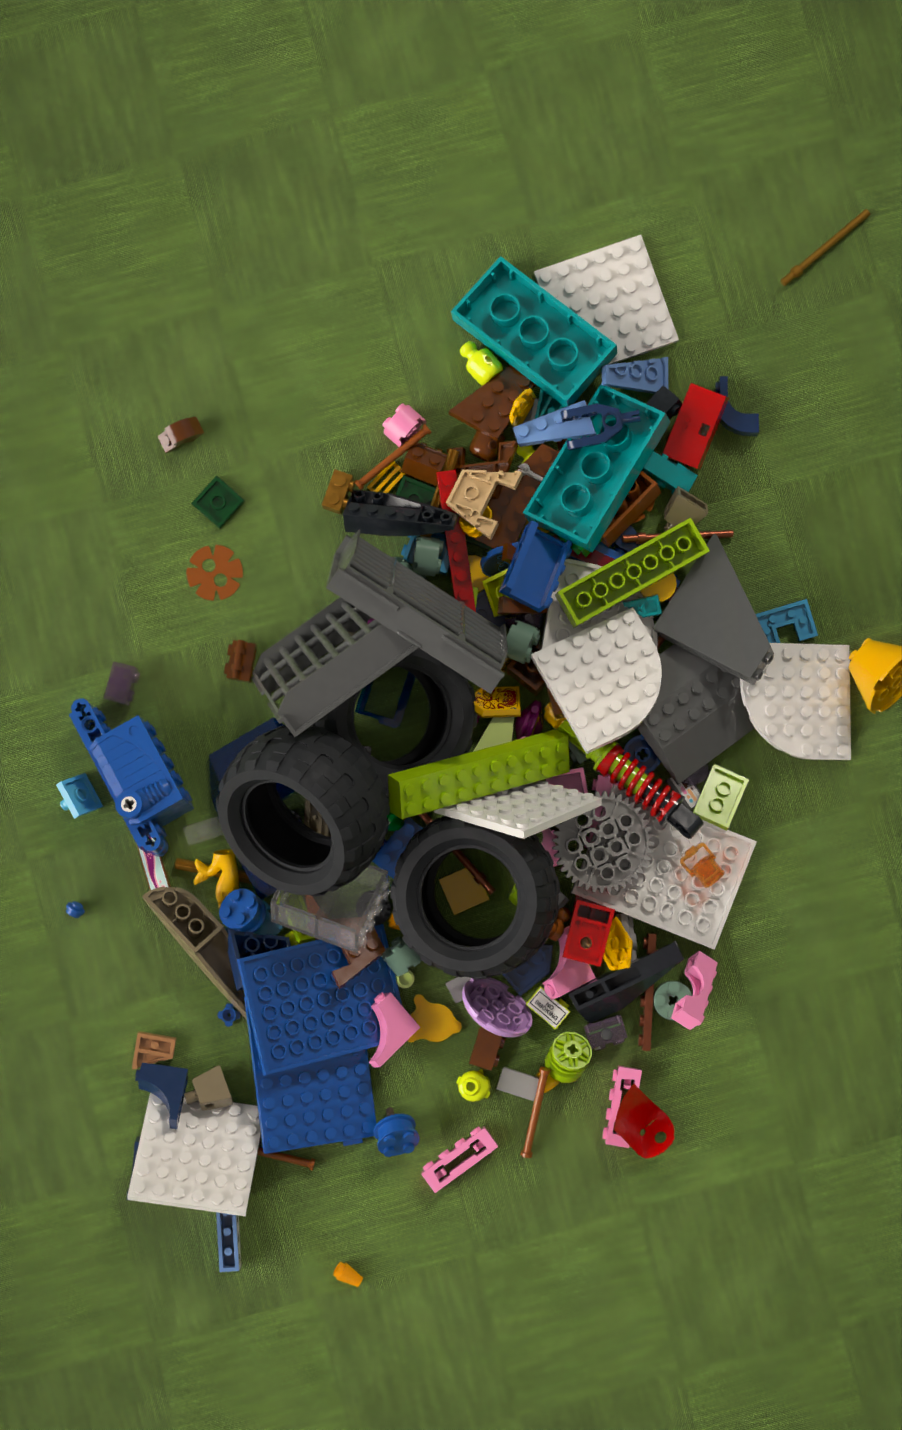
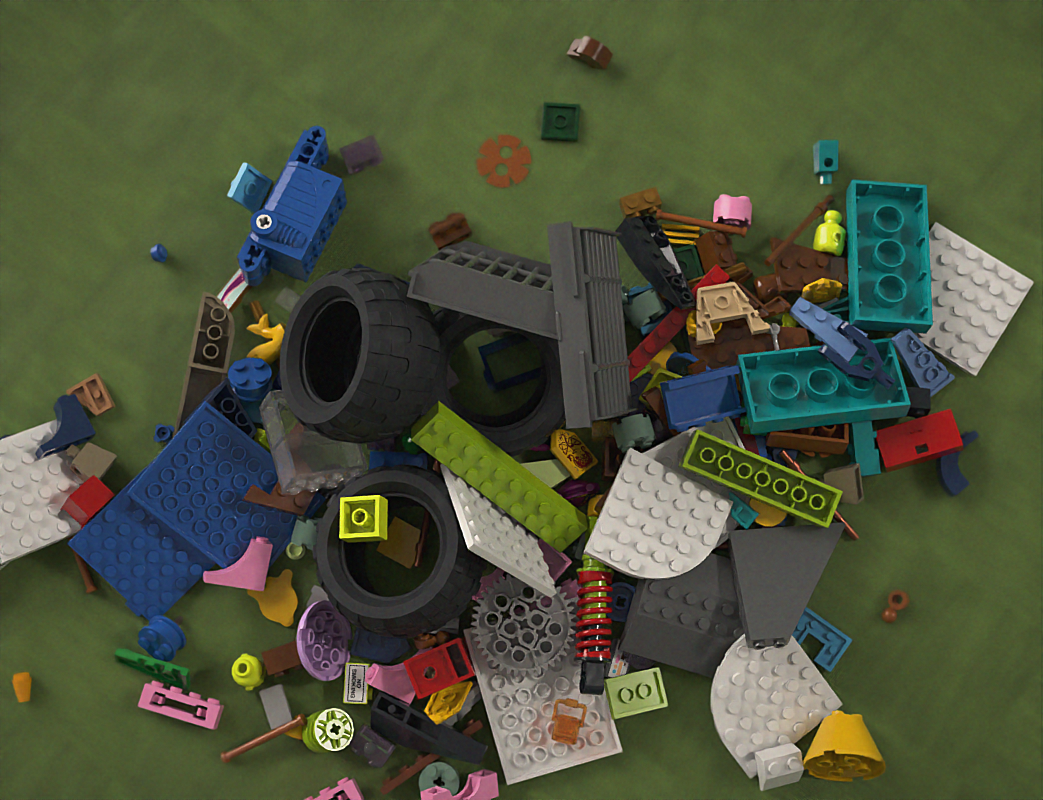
camera: 50 degrees right, 5 degrees down
none -> red piece [60,475,114,529]
none -> green wing [114,648,191,691]
none -> neon yellow brick [339,495,388,543]
none -> white slope [755,743,804,791]
none -> reddish brown bar [764,195,834,266]
none -> teal torso [813,140,838,185]
none -> dark orange plate [881,590,910,623]

